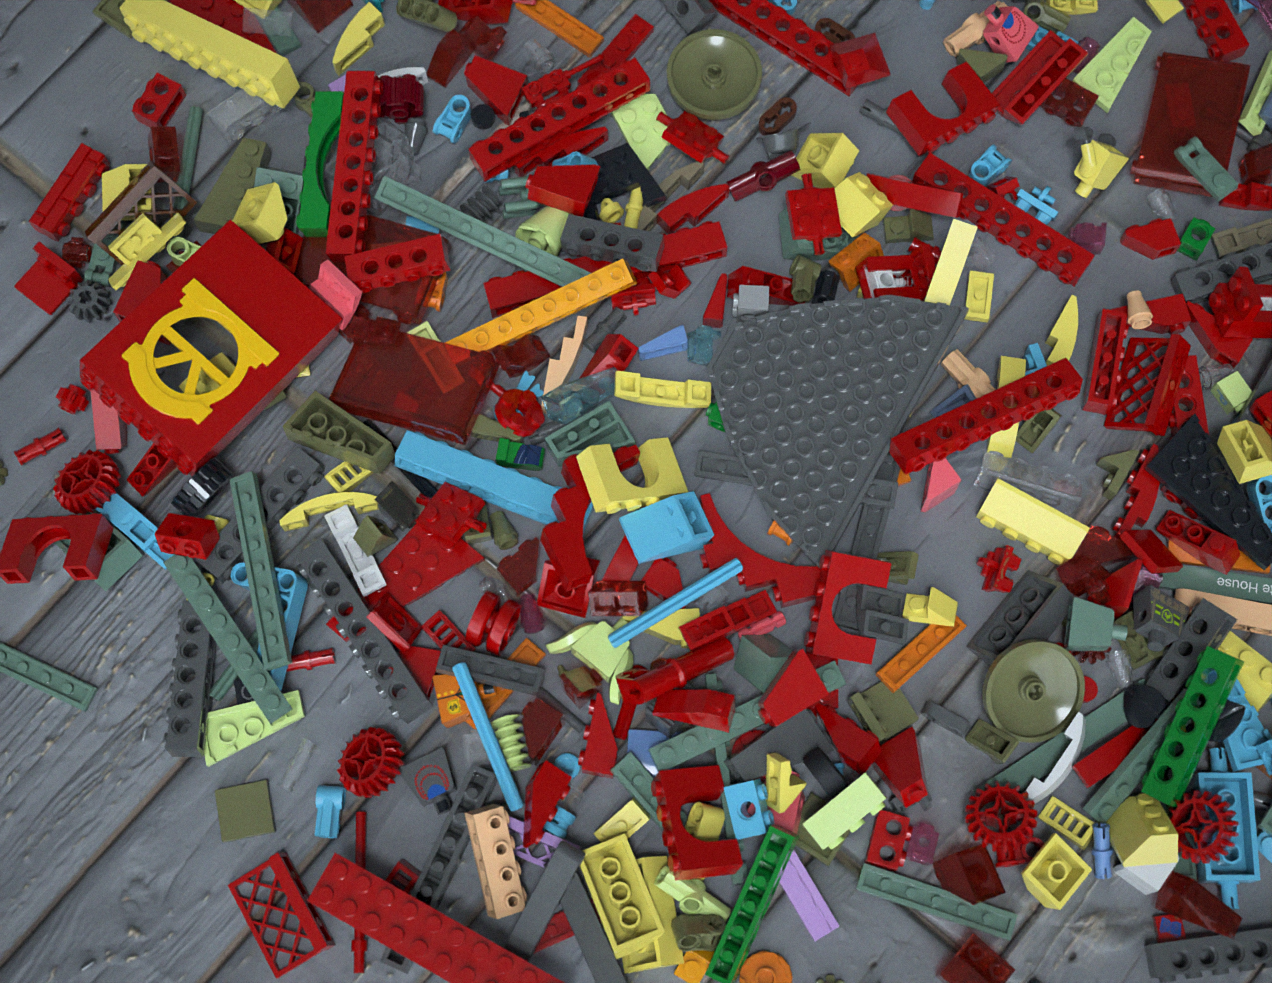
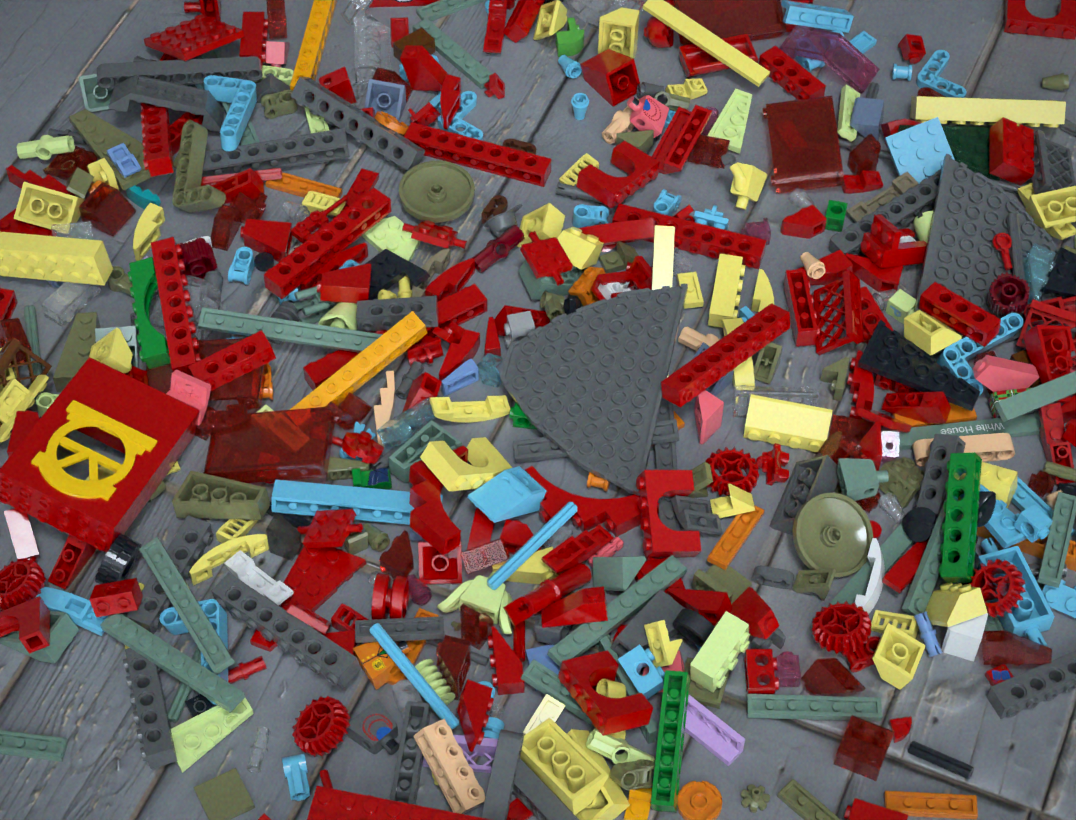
camera: 20 degrees left, 20 degrees down
olive slope [353,516,399,557] -> none
red slope [757,648,829,727] -> none
red slope [829,33,891,89] -> none
dark grey torso [1133,584,1189,652] -> none
sand green plate [1174,136,1238,202] -> none
none -> light yellow slope [302,191,346,216]
none -> red slope [439,329,480,386]
none -> light yellow slope [559,153,599,186]
none -> medium azure piece [572,204,609,228]
none -> red gear [705,446,759,497]
none -> light yellow brick [708,254,746,328]
none -> red tile [889,716,912,743]

